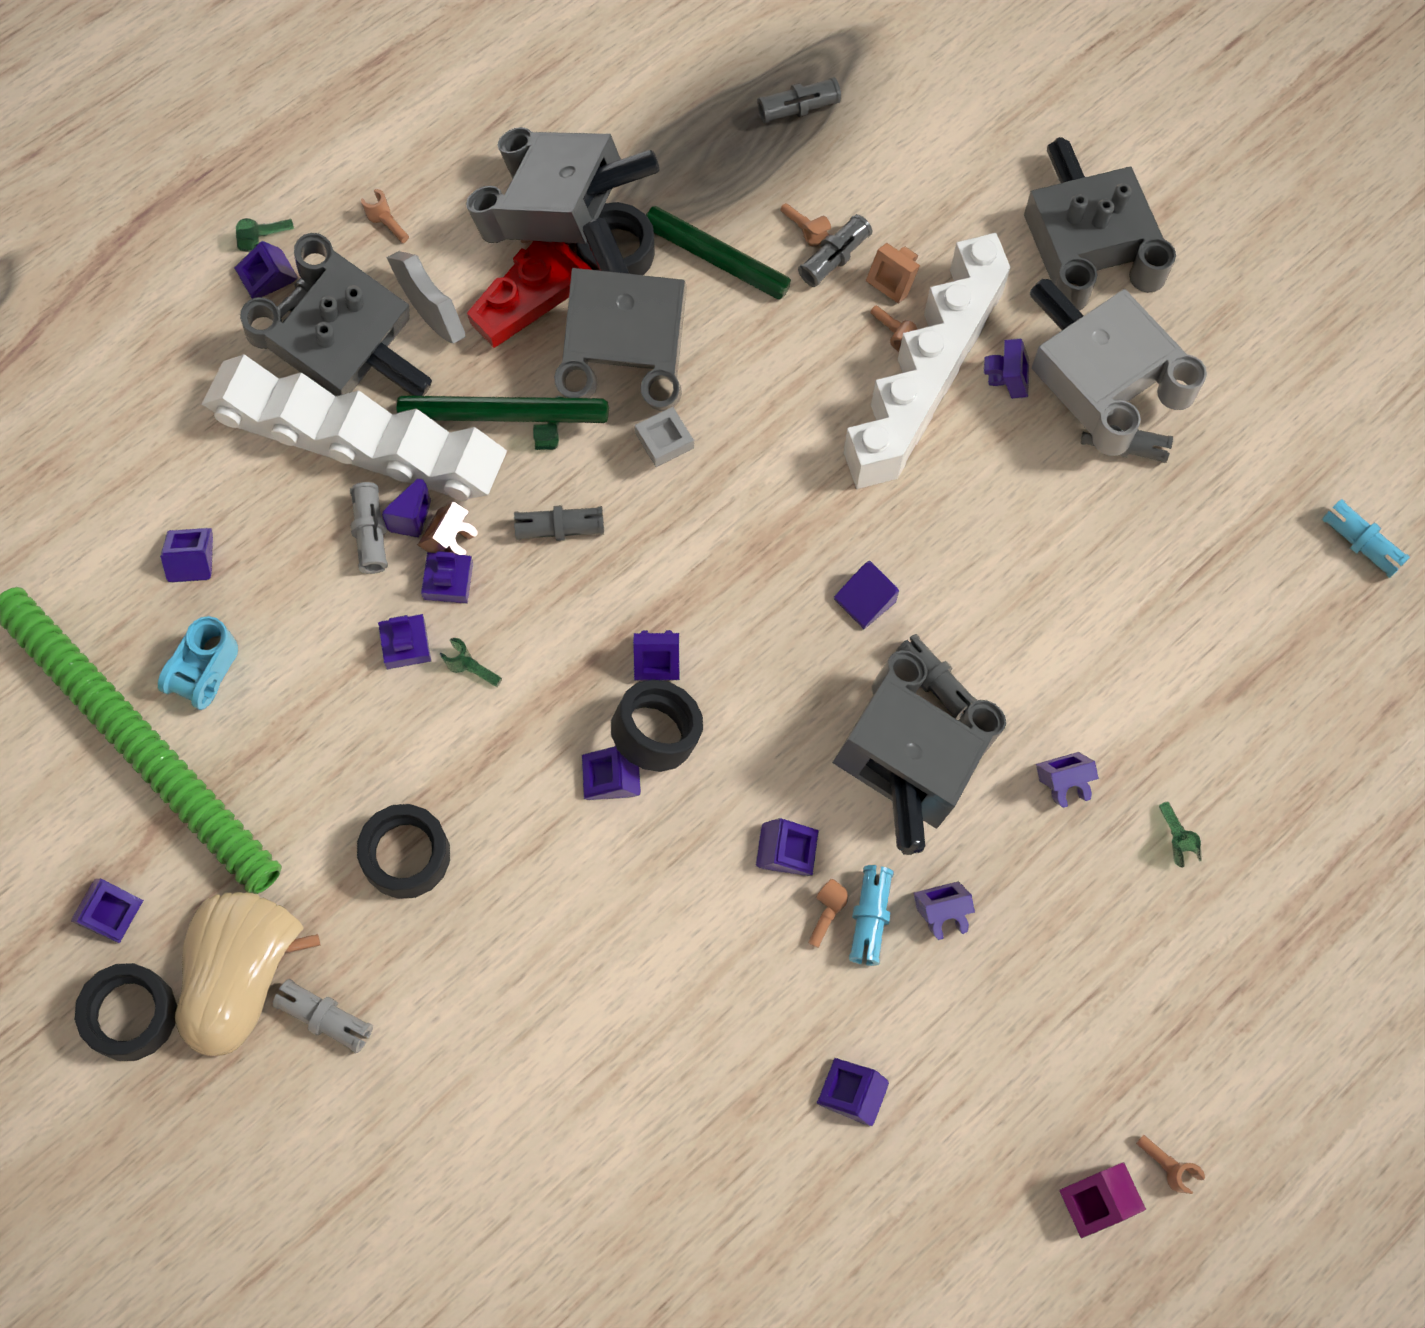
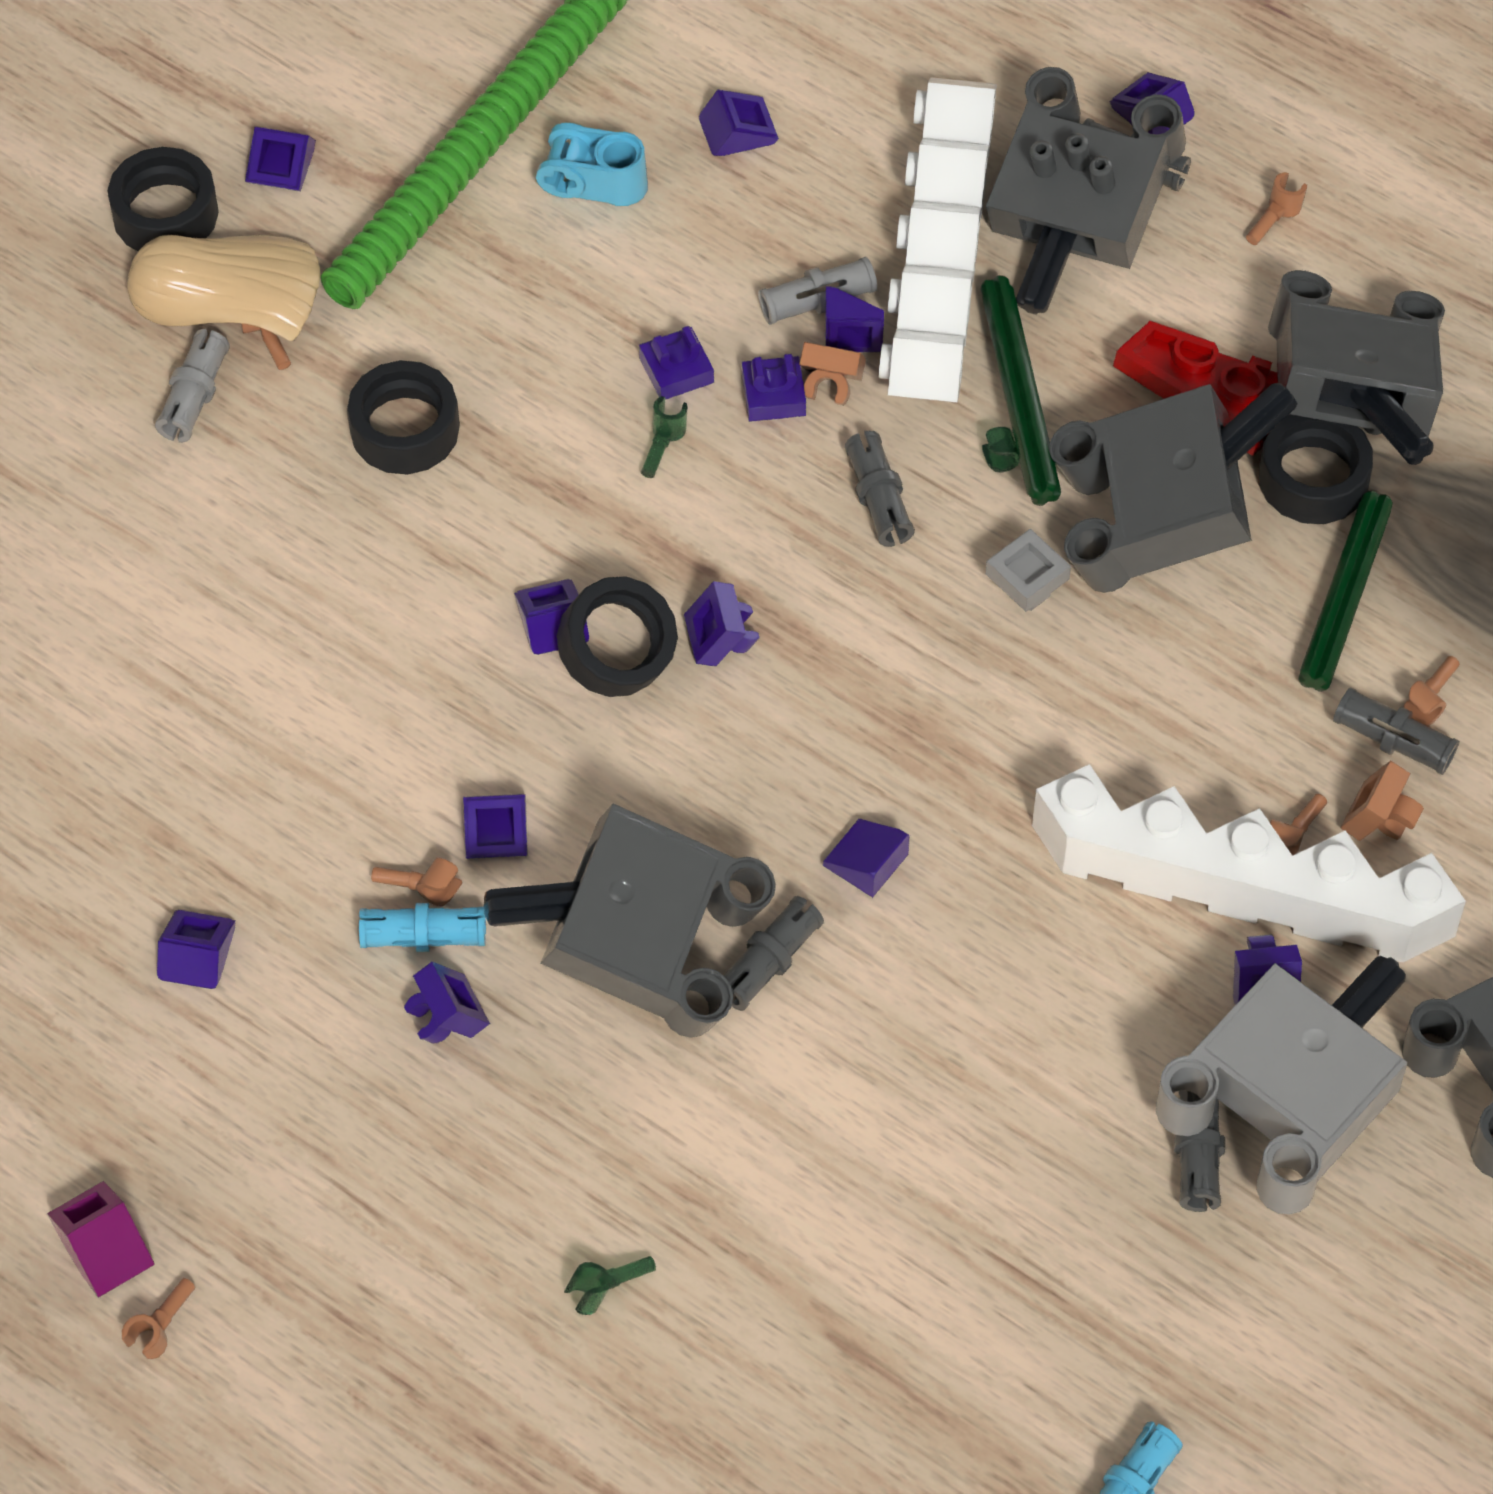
camera: 80 degrees right, 10 degrees down
clear green hand [236,218,294,252] -> none
light grey tile [386,251,465,344] -> none
tile [1036,752,1099,808] -> none

